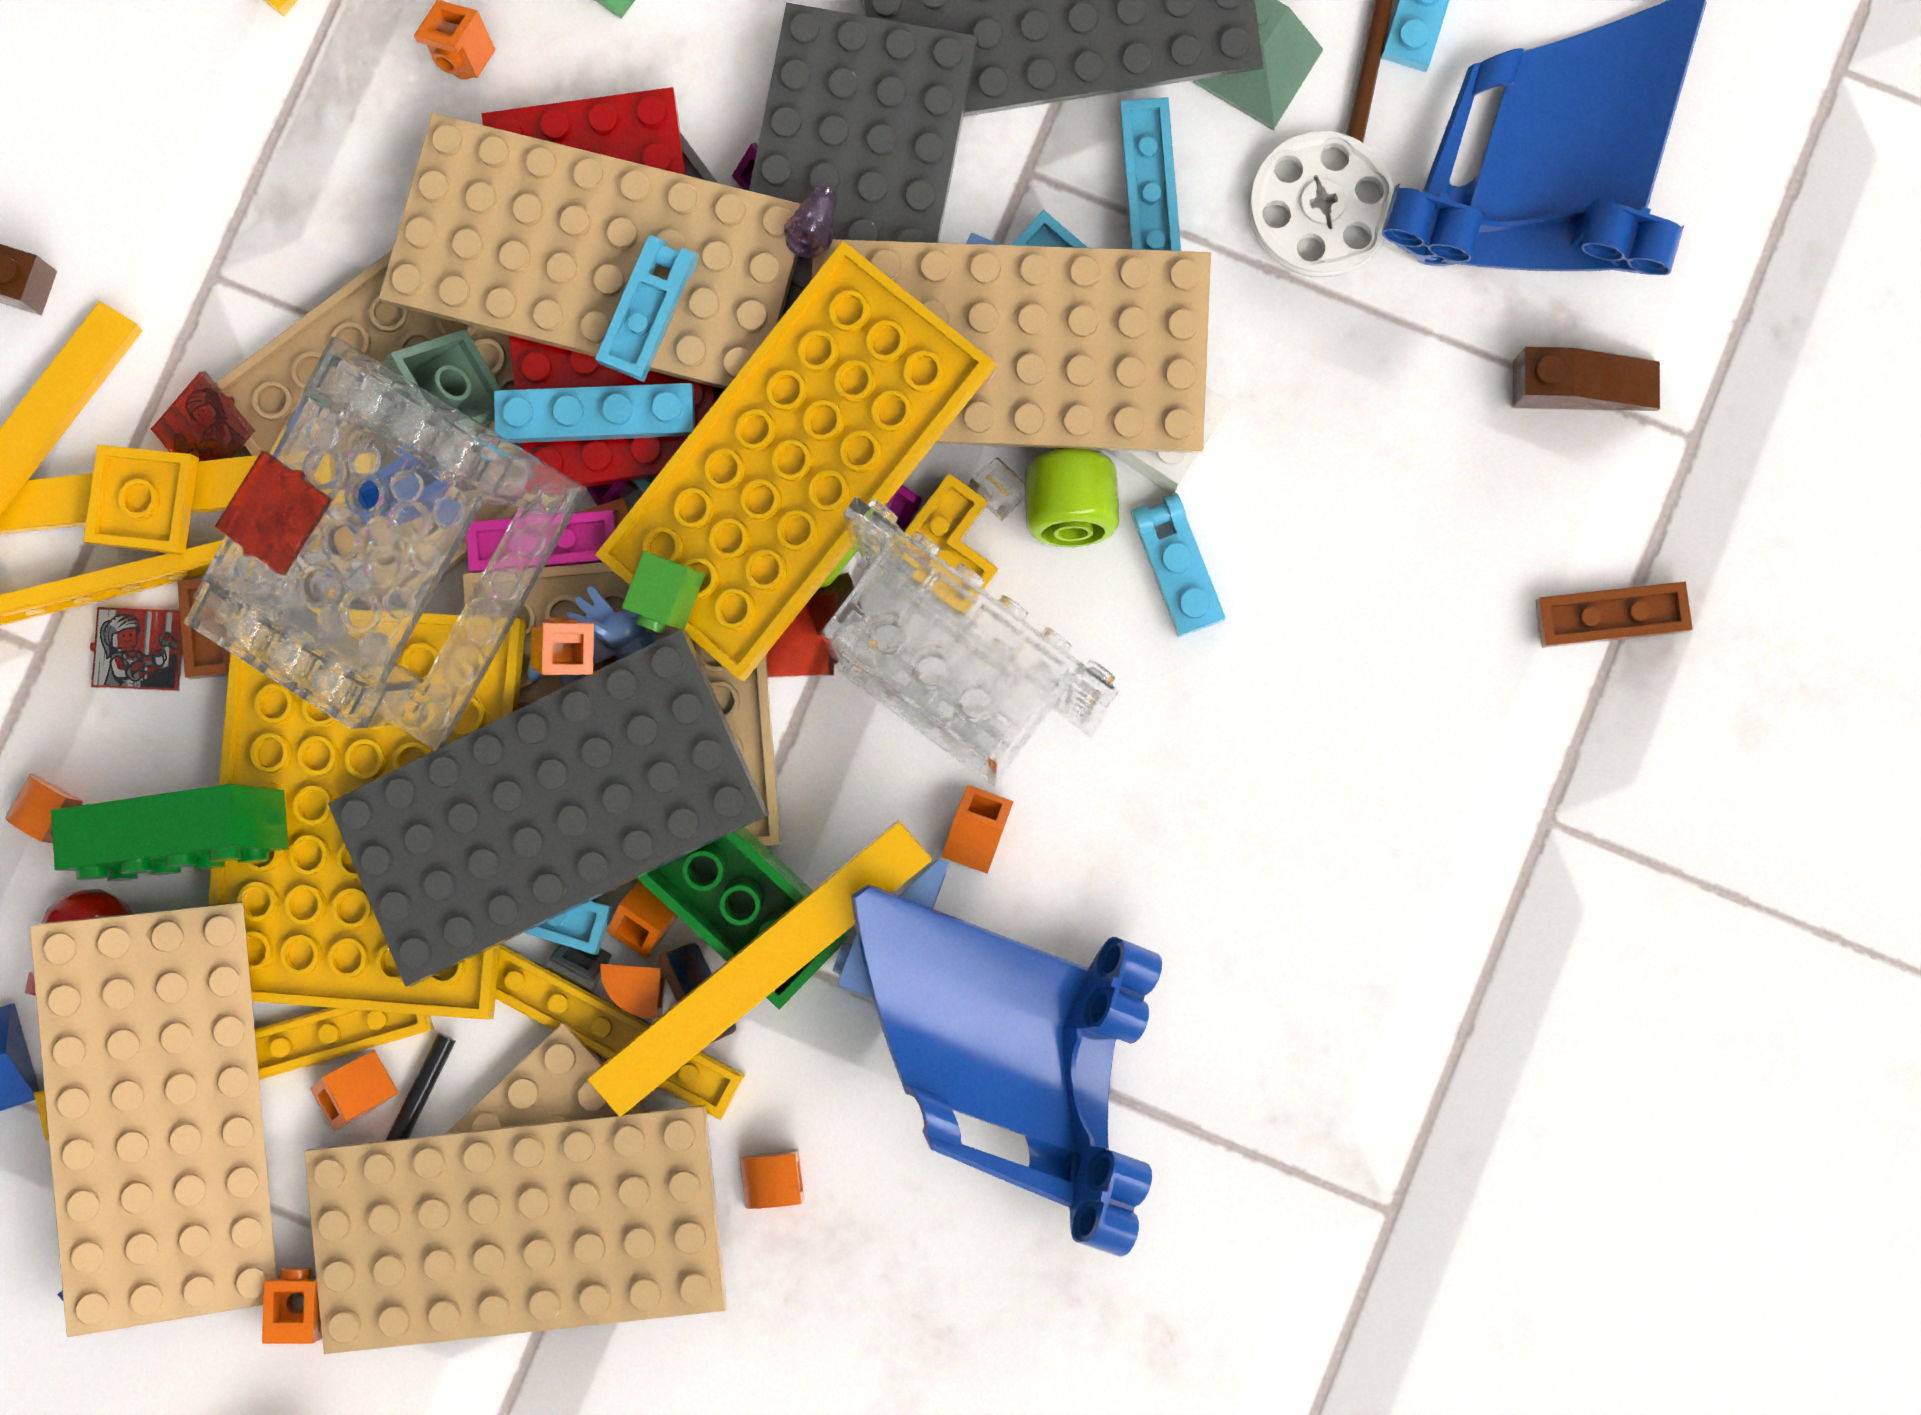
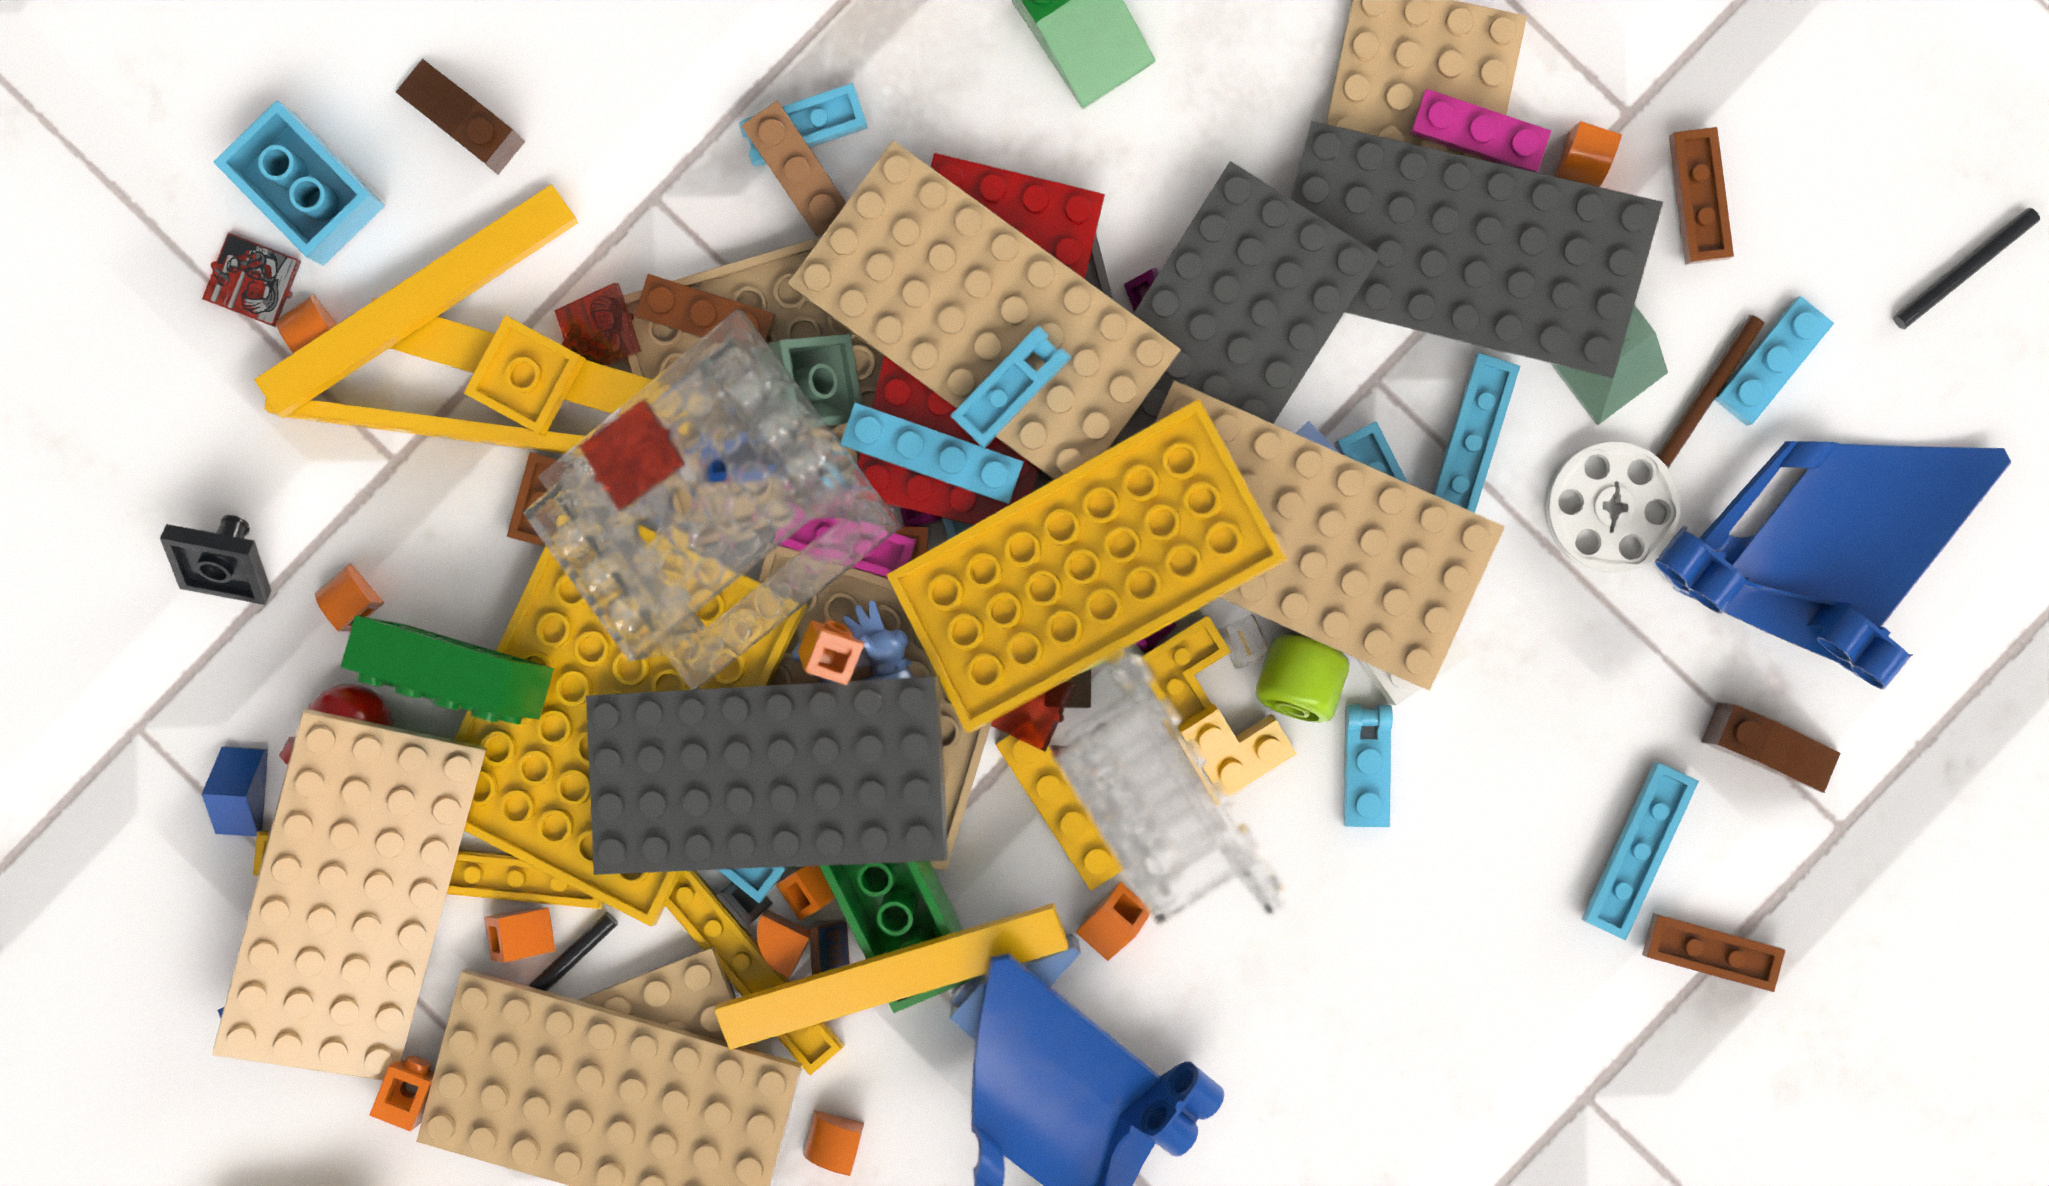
camera: 15 degrees right, 5 degrees up
piece [90,607,183,691] -> none
orange brick [414,0,496,79] -> none
bright green brick [622,550,705,634] -> none
cone [784,186,837,259] -> none
none -> dark orange plate [634,274,776,353]
none -> medium azure plate [739,83,868,166]
none -> medium nougat plate [741,100,847,237]
none -> yellow plate [995,720,1127,891]
none -> yellow plate [1177,703,1296,800]
none -> medium azure plate [1581,761,1699,940]

